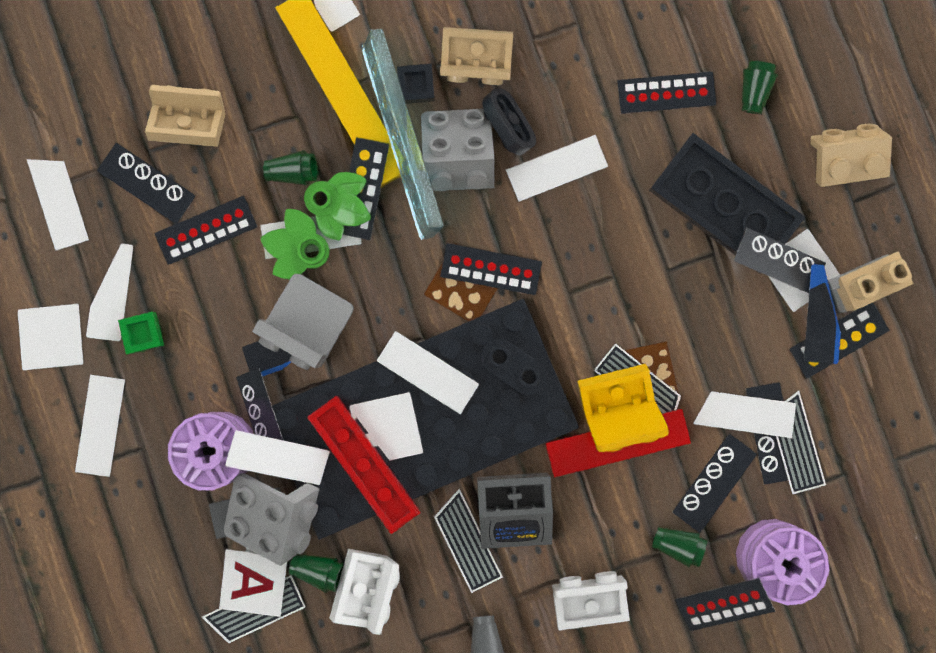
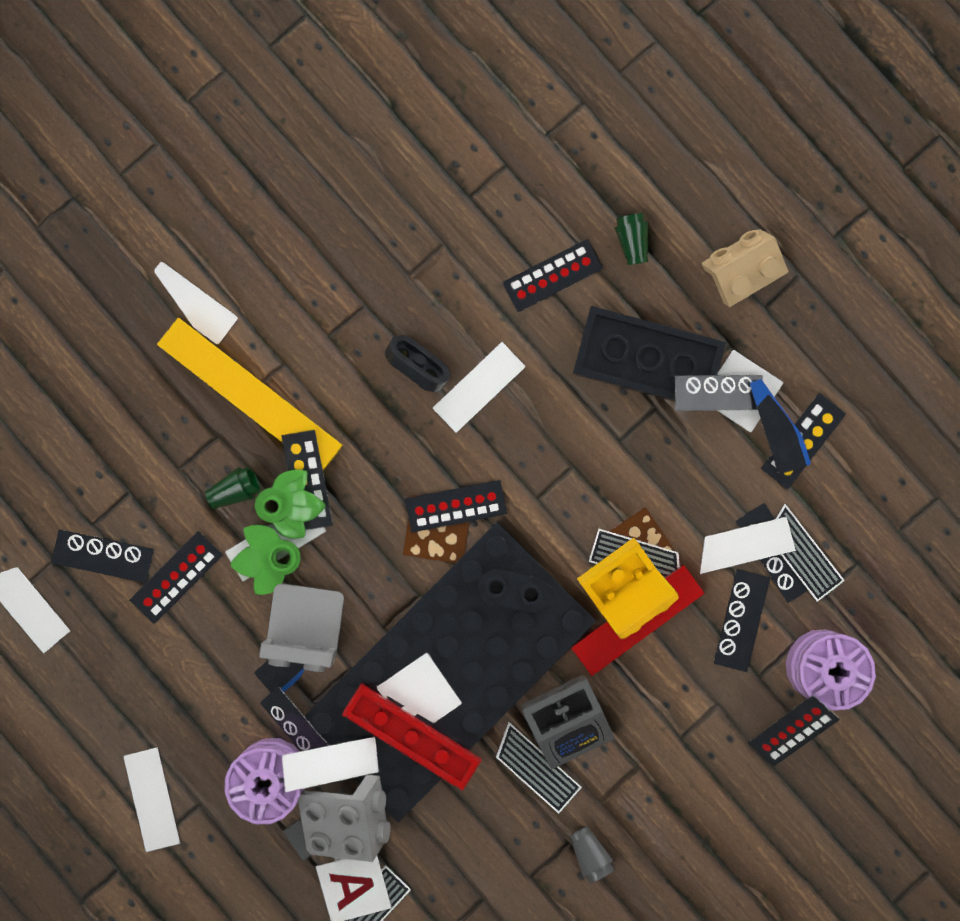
camera: 20 degrees left, 0 degrees up
white sticker [18,304,83,370] -> none
white sticker [86,244,133,341] -> none
green plate [118,311,164,355] -> none
tan bracket [145,85,225,147] -> none
dark green cone [289,554,344,593] -> none
white bracket [329,549,400,635] -> none
clear light blue tile [361,29,444,240] -> none
white sticker [377,331,479,414] -> none
black plate [397,63,435,104] -> none
light grey bracket [421,109,494,192] -> none
tan bracket [440,27,513,85] -> none
white bracket [552,571,630,630] -> none
dark green cone [652,527,708,567] -> none
tan hips [828,251,914,313] -> none

